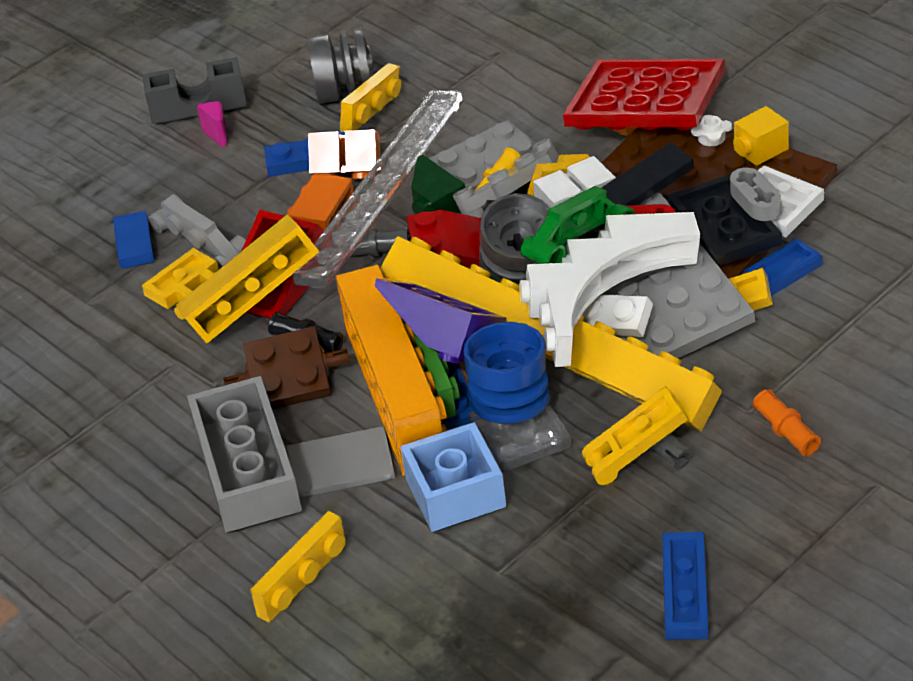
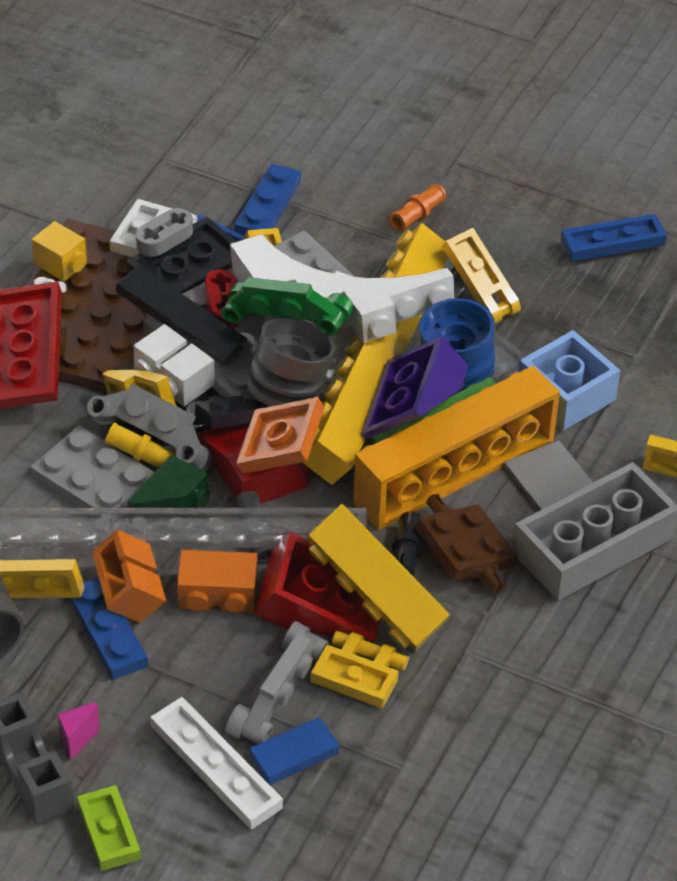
camera: 115 degrees left, 5 degrees up
none -> lime plate [77,785,141,871]
none -> white plate [150,697,283,830]
none -> blue plate [235,163,301,236]
none -> orange plate [236,397,325,473]

